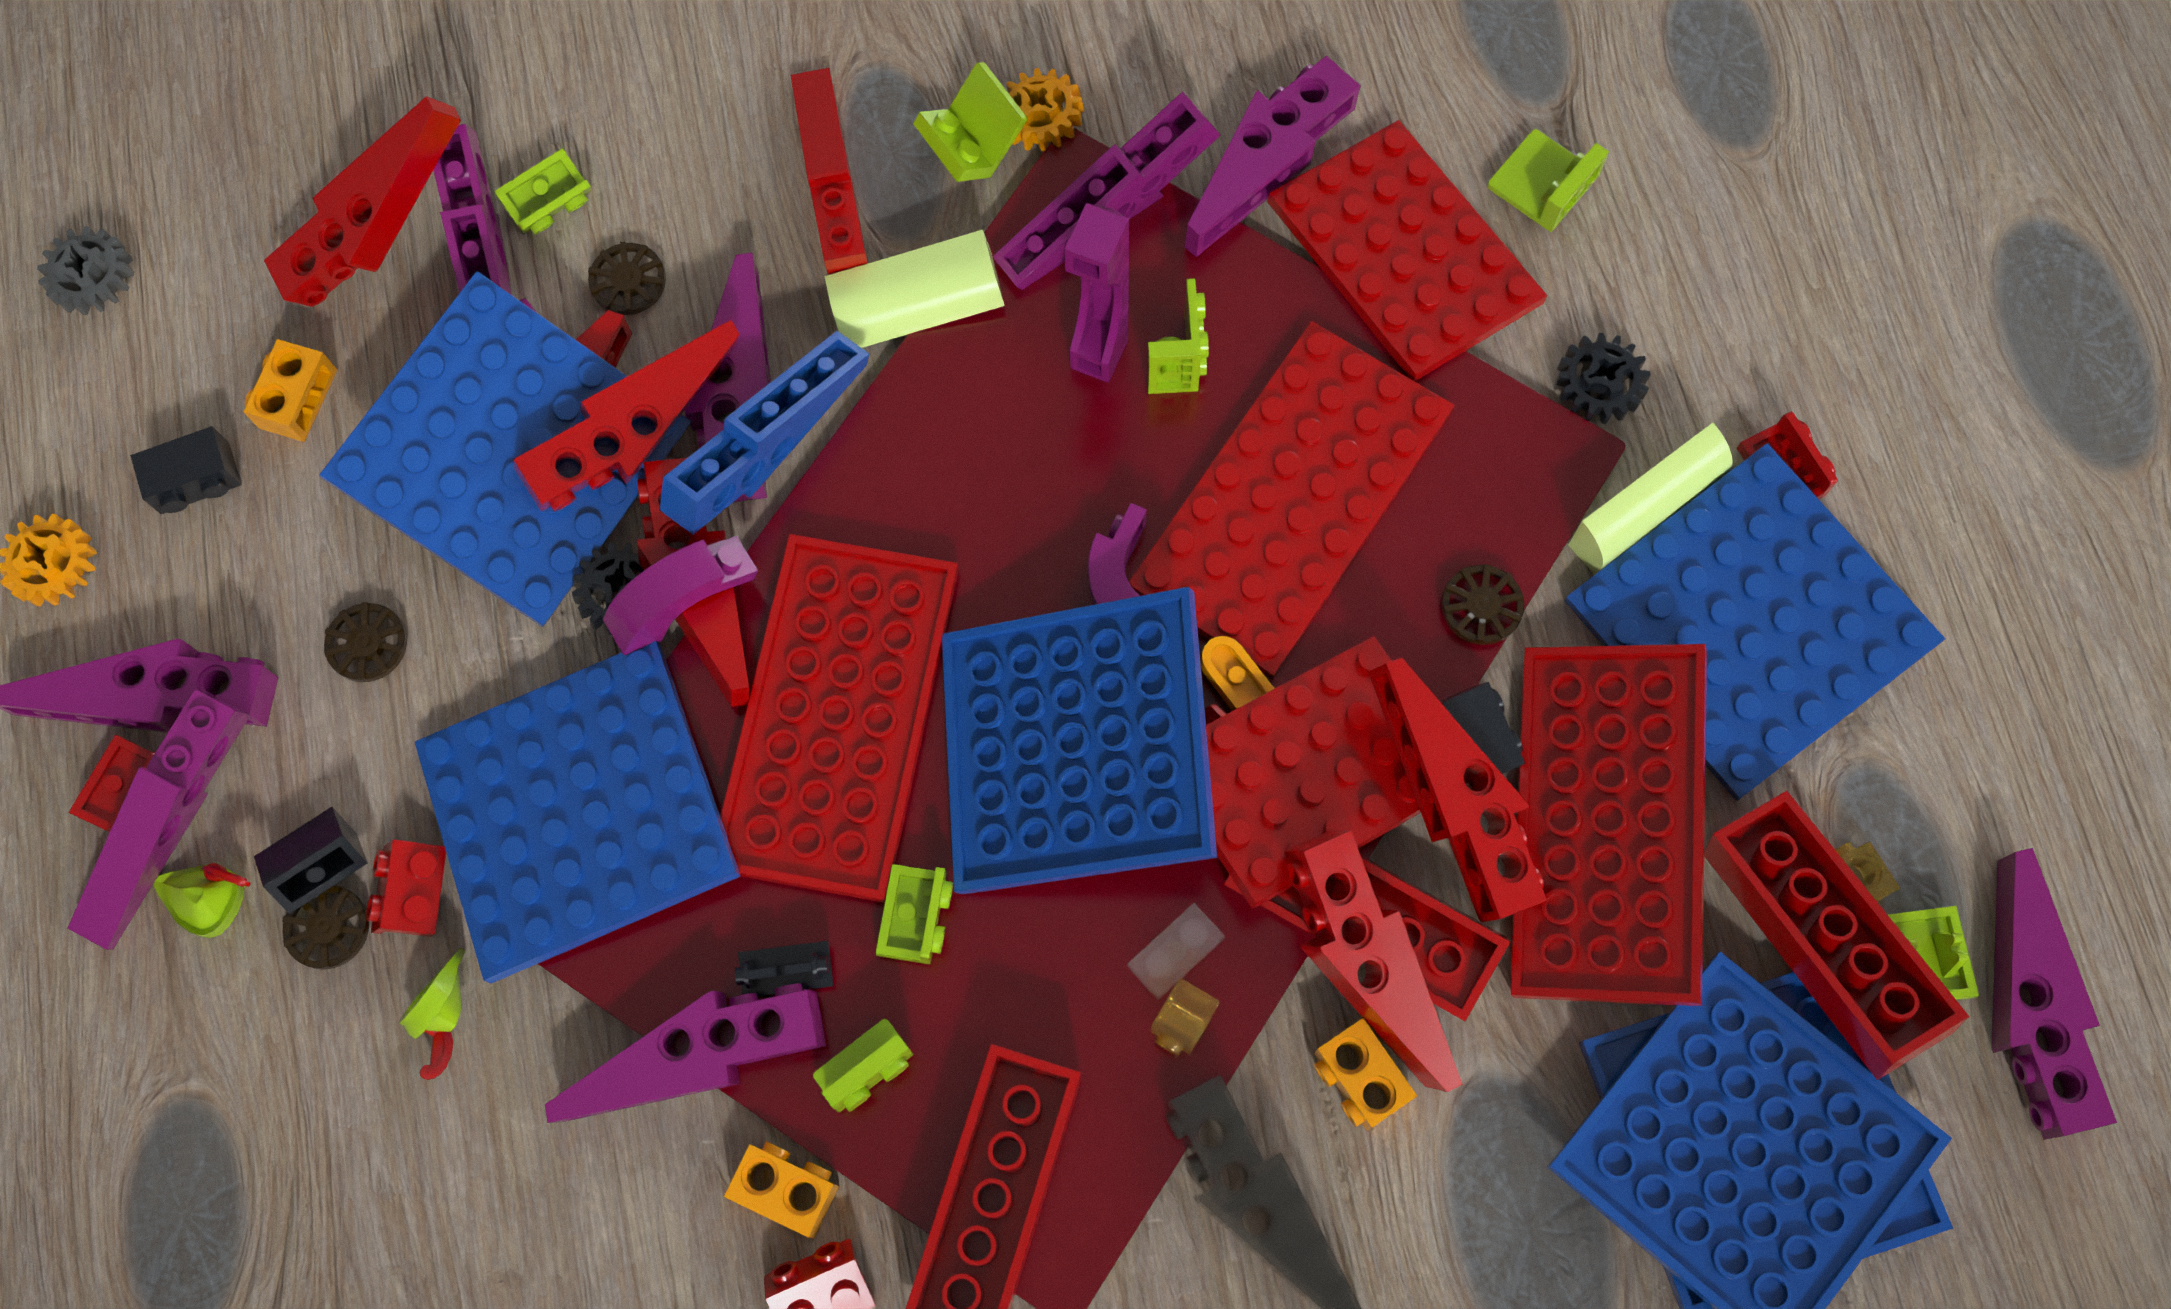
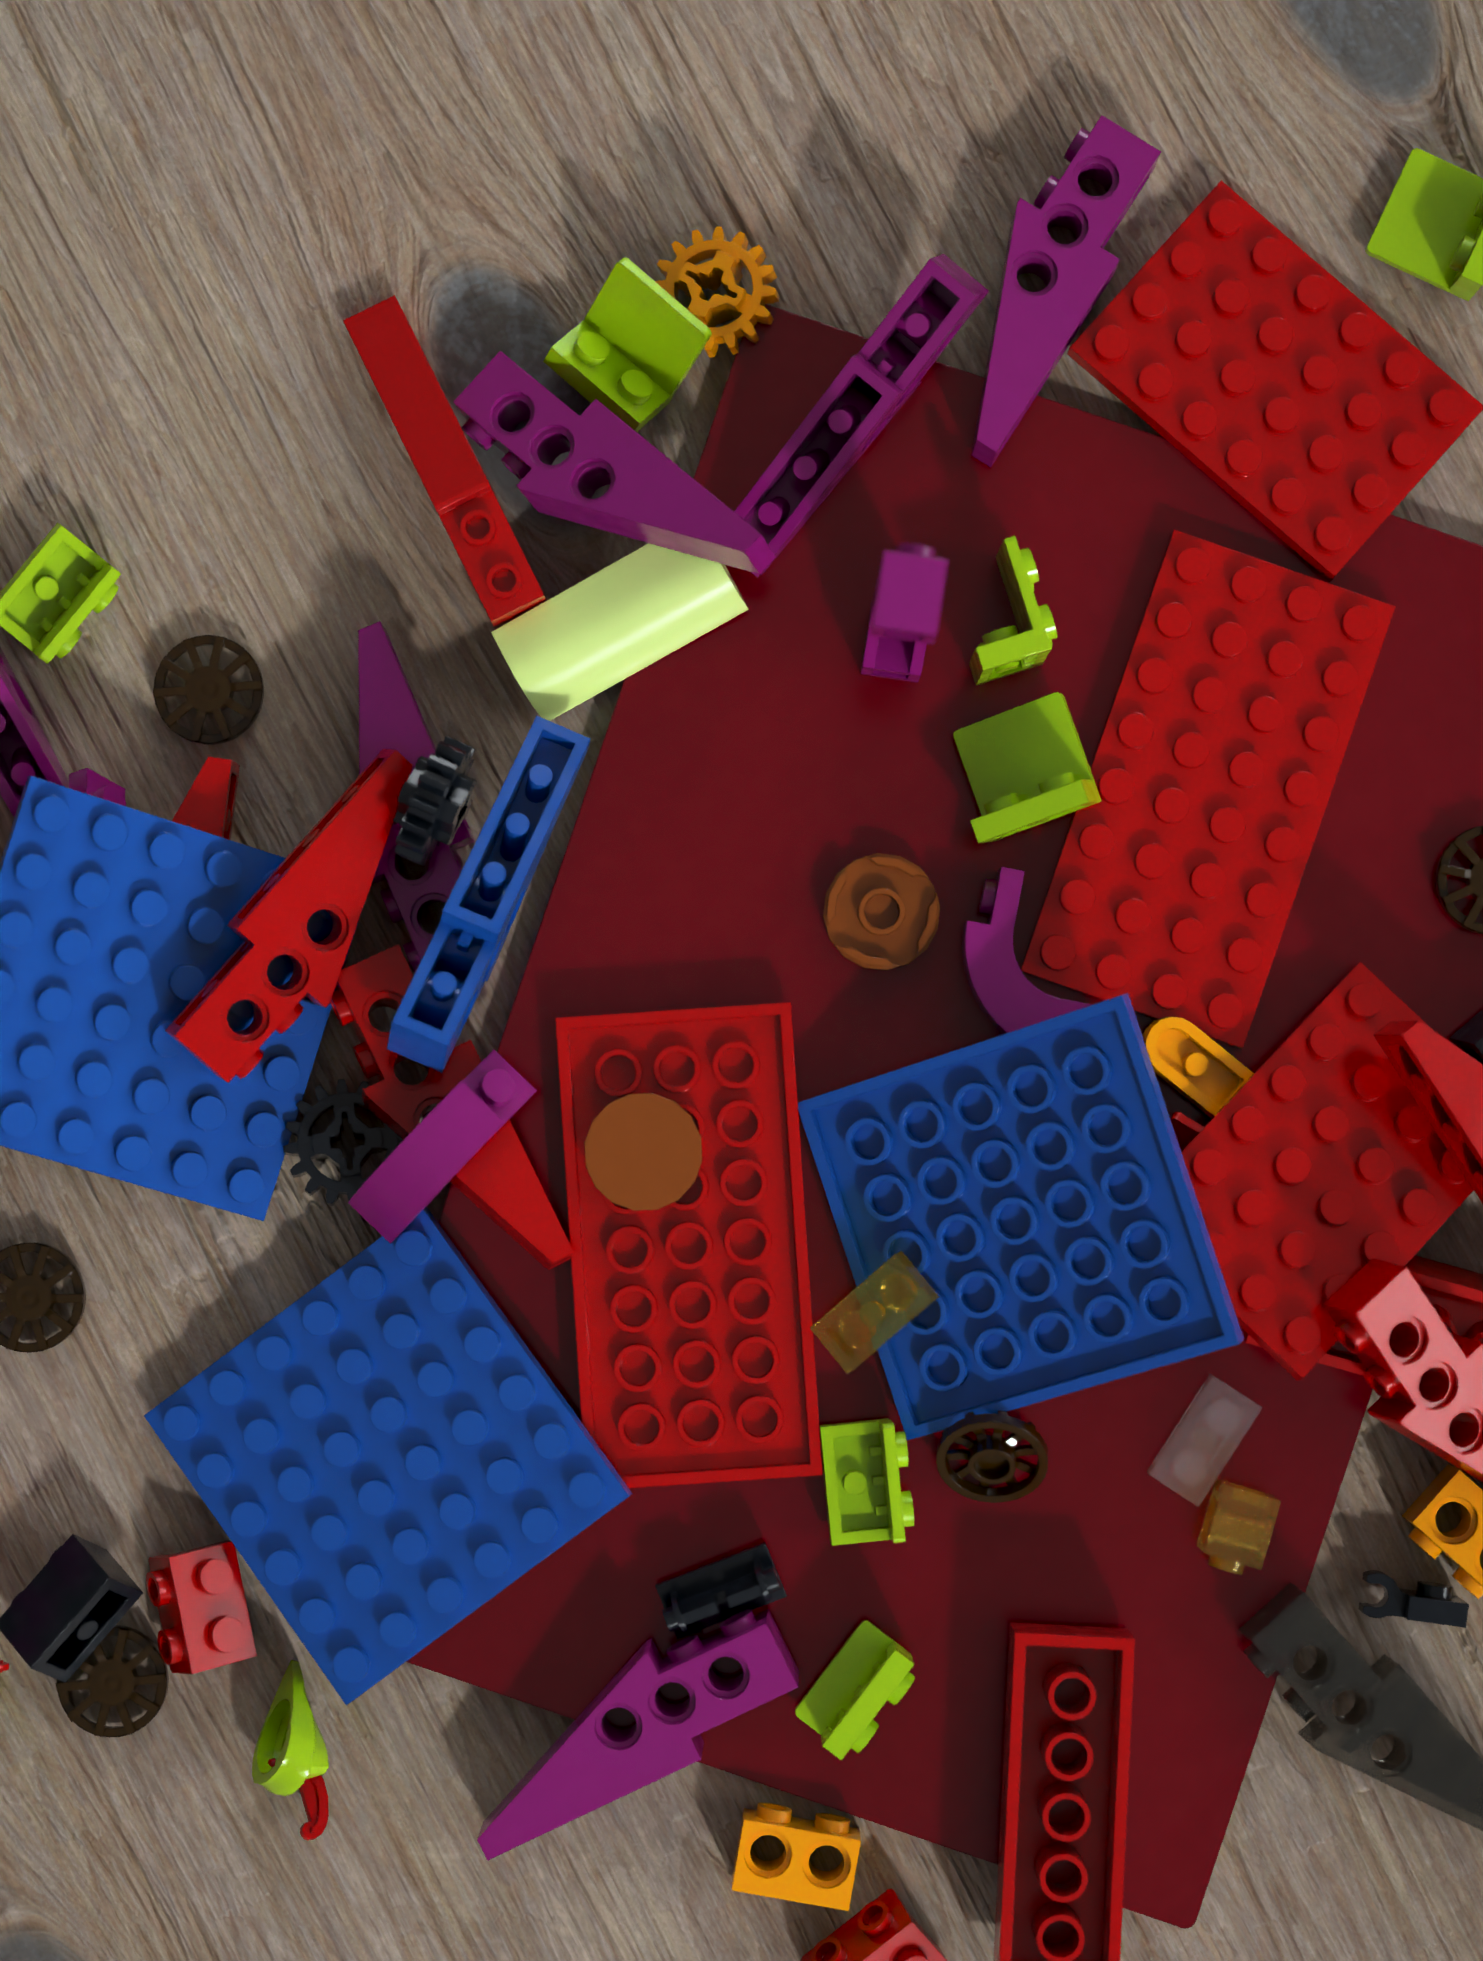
camera: 15 degrees left, 15 degrees up
none -> black gear [393,736,477,866]
none -> magenta brick [453,351,776,574]
none -> dark orange tile [585,1093,702,1211]
none -> clear yellow plate [810,1251,939,1374]
none -> dark orange tile [823,853,940,971]
none -> dark brown wheel [936,1411,1048,1503]
none -> lime bracket [953,692,1102,843]
none -> black plate [1359,1570,1469,1628]

